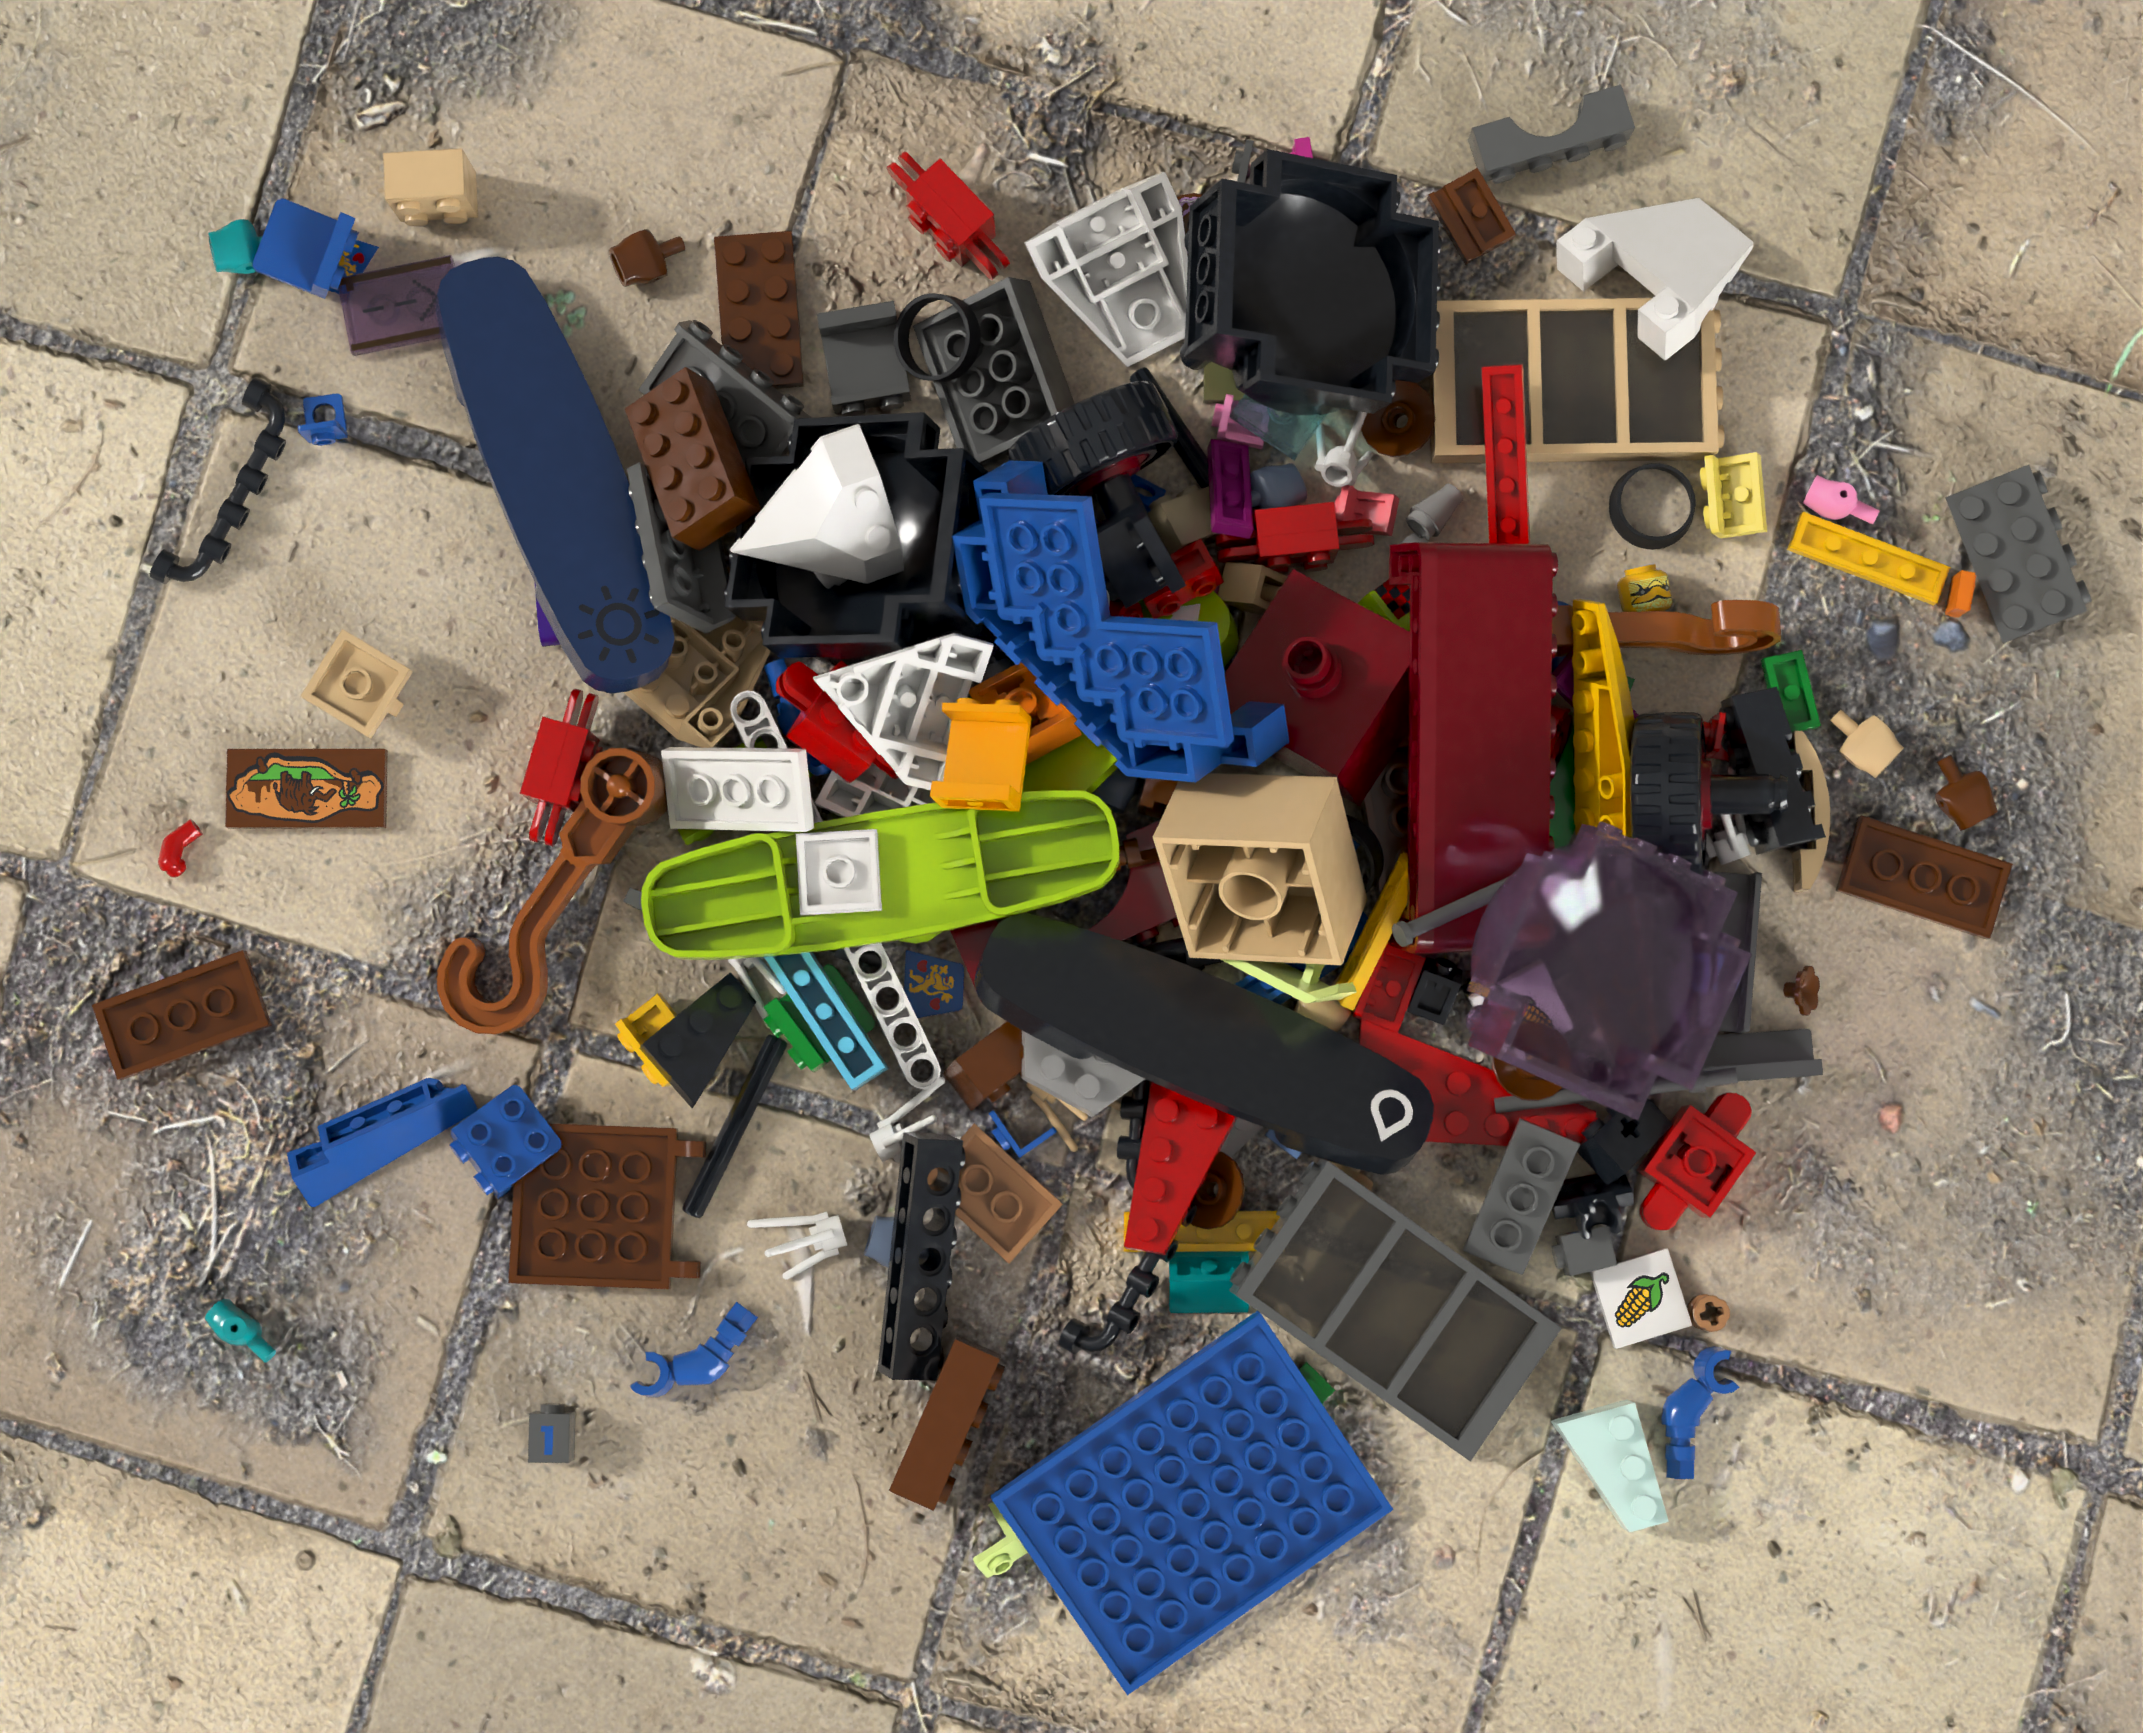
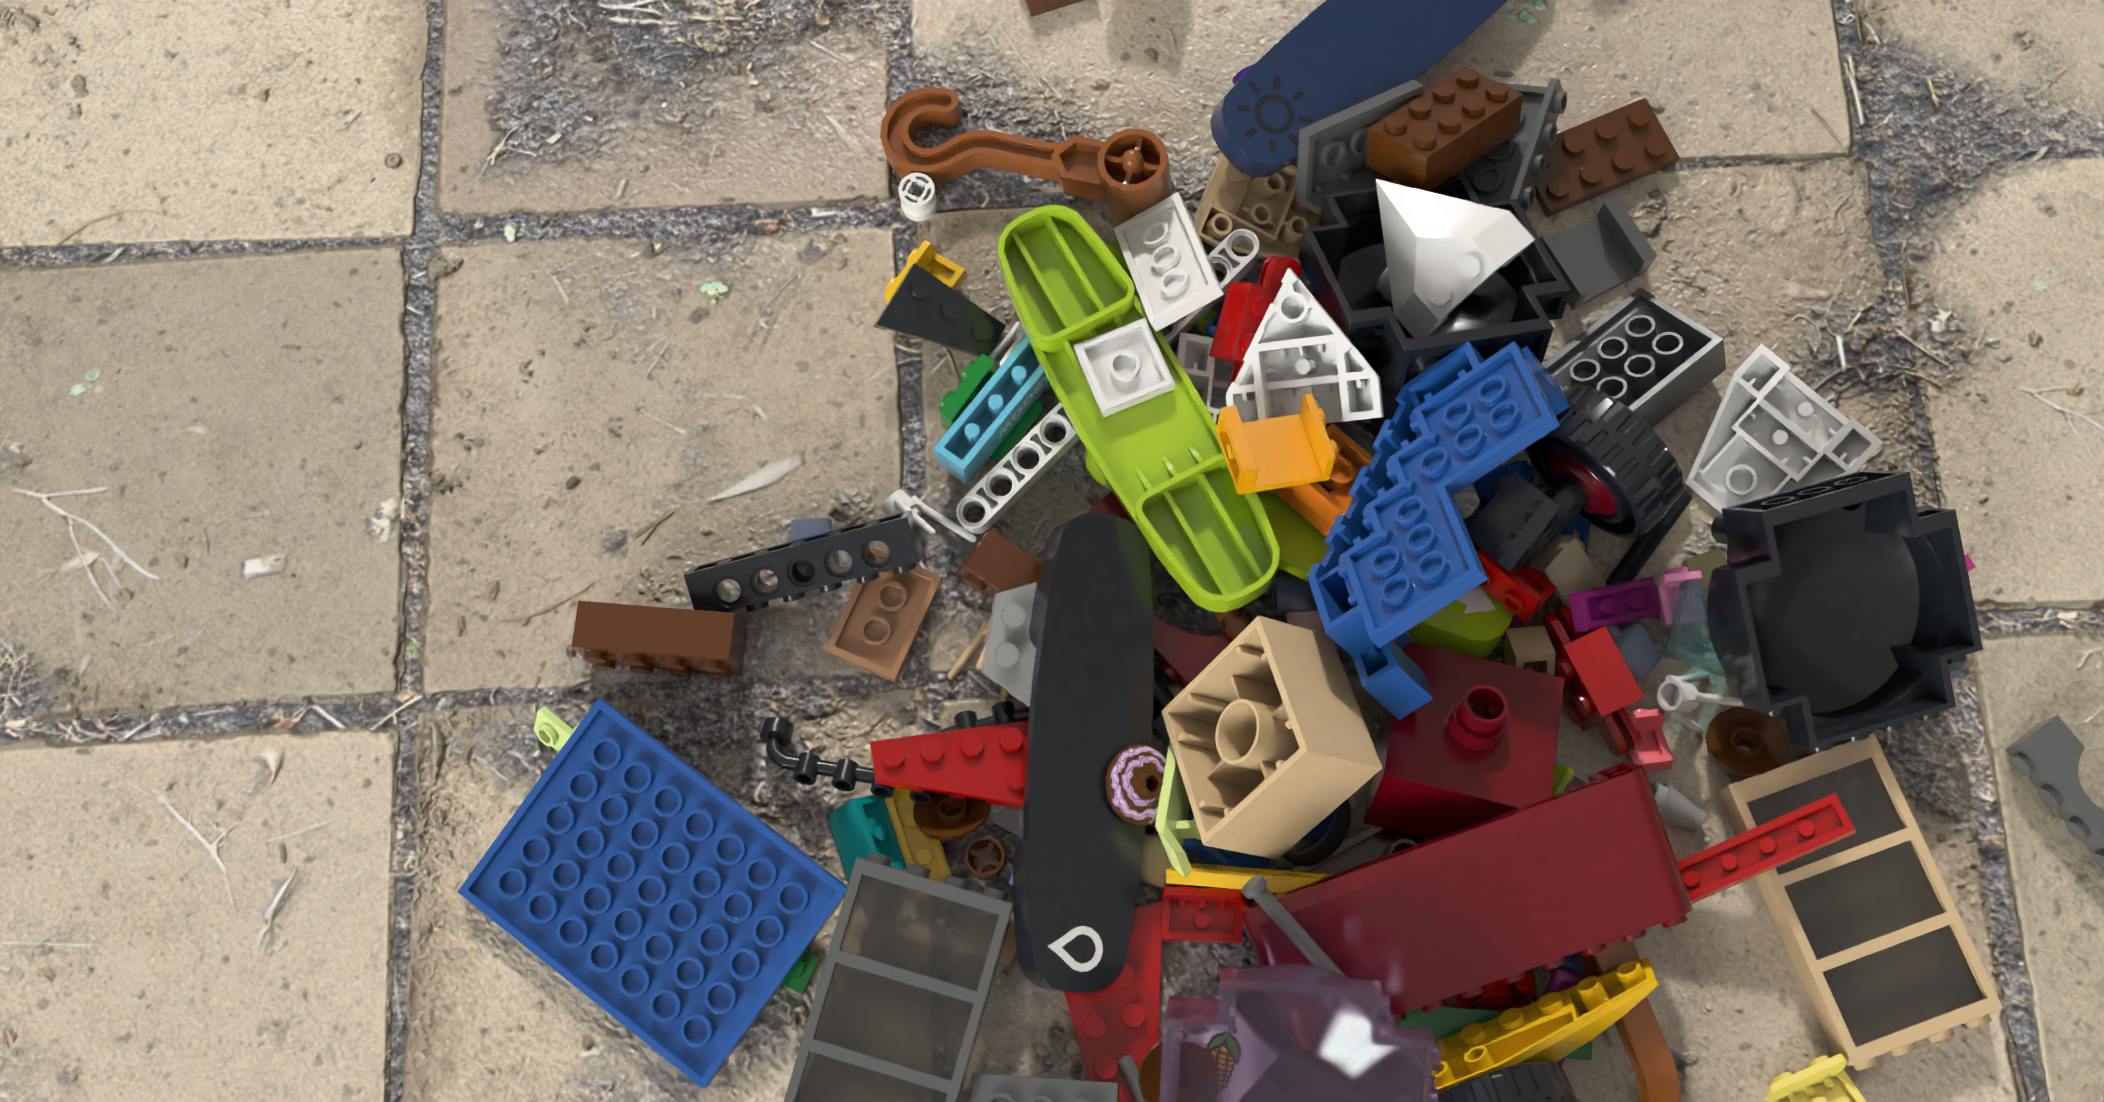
camera: 75 degrees right, 10 degrees down
teal piece [205,1299,276,1363] -> none
blue wedge [287,1078,477,1207] -> none
blue bracket [449,1085,561,1200] -> none
reddish brown plate [508,1123,707,1289] -> none
red brick [520,688,603,847] -> none
dark grey brick [528,1403,576,1463] -> none
reddish brown piece [609,229,685,287] -> none
blue piece [630,1302,758,1398] -> none
black axle [682,1034,787,1218] -> none
white plant [747,1212,847,1280] -> none
red brick [886,151,1010,280] -> none
black tyre [894,293,981,382] -> none
blue sticker [904,950,964,1018] -> none
blue bracket [989,1110,1057,1158] -> none
black bracket [1407,957,1463,1025] -> none
reddish brown plate [1427,168,1516,265] -> none
white wedge [1556,198,1754,360] -> none
black tyre [1609,463,1696,550] -> none
yellow head [1617,564,1673,612] -> none
none -> white wheel [898,173,937,221]
none -> reddish brown wheel [965,836,1006,881]
none -> dish [1105,744,1166,825]

